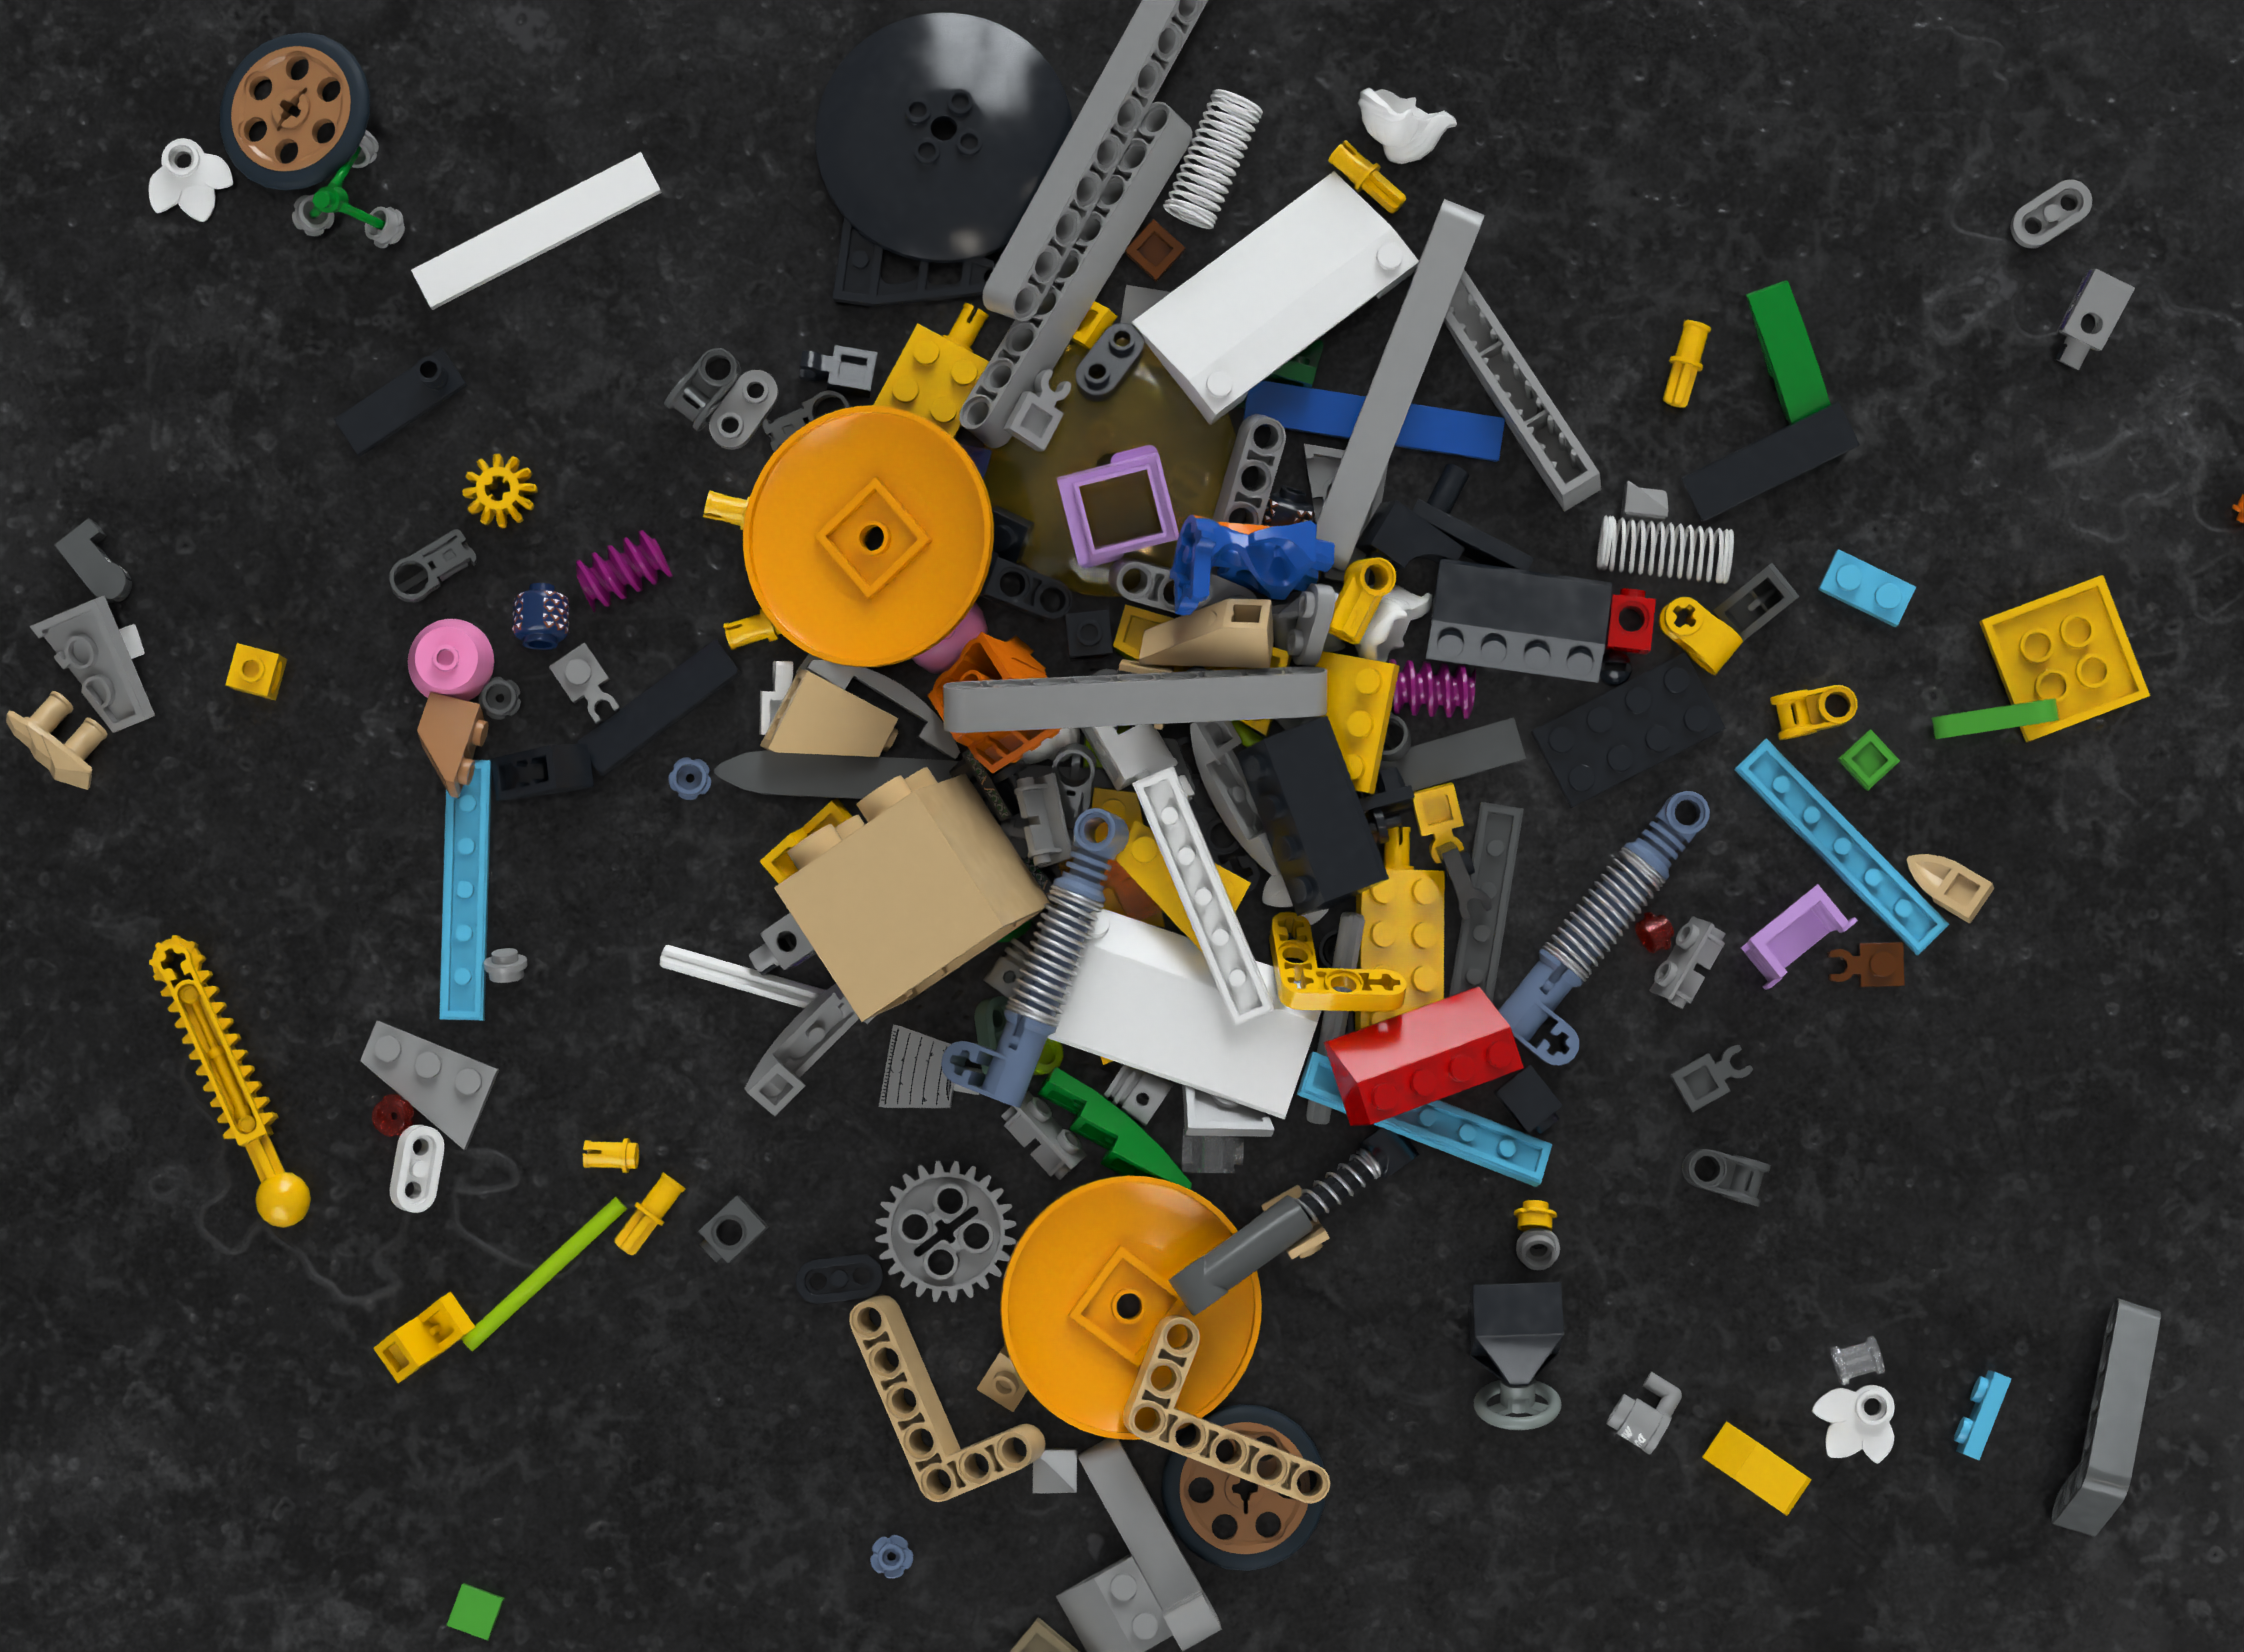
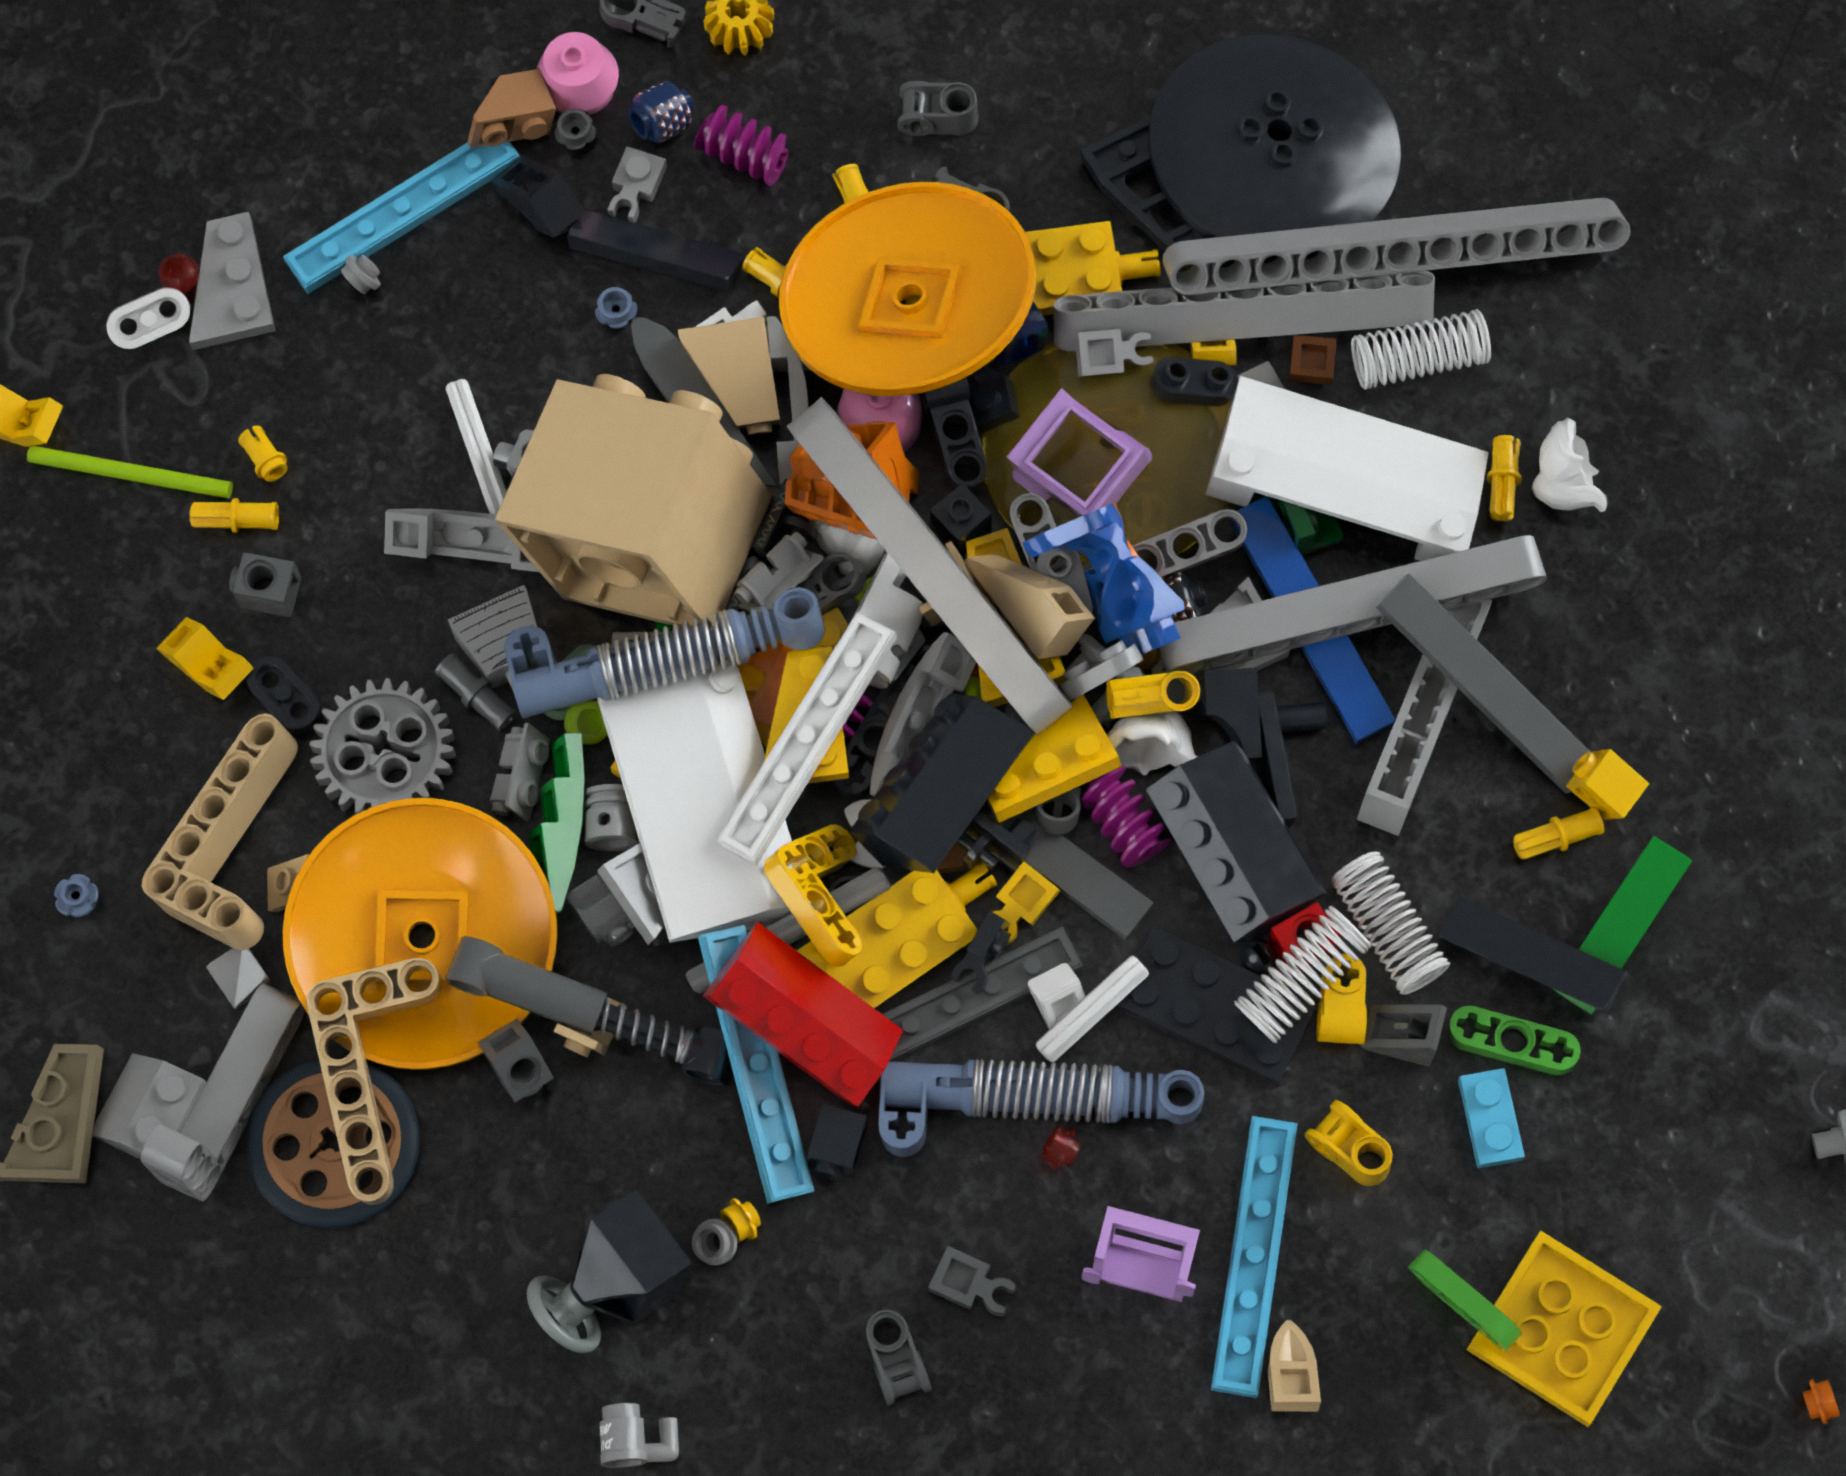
camera: 55 degrees right, 15 degrees down
yellow gear [149,935,311,1228] -> none
light grey plate [709,370,779,450] -> none
plate [799,345,877,398] -> none
light grey slope [1621,481,1668,523] -> none
light grey hinge [1649,916,1725,1009] -> none
reddish brown plate [1827,942,1905,987] -> none
bright green tile [1837,729,1900,791] -> none
none -> yellow slope [156,617,254,700]
none -> dark grey pin [435,653,518,732]
none -> dark grey brick [477,1018,554,1102]
none -> white slope [1028,963,1085,1030]
none -> white axle [1036,956,1149,1062]
none -> white piece [1235,906,1371,1043]
none -> dark grey tile [1376,574,1589,794]
none -> bright green beam [1447,1006,1581,1075]
none -> yellow brick [1566,749,1650,820]

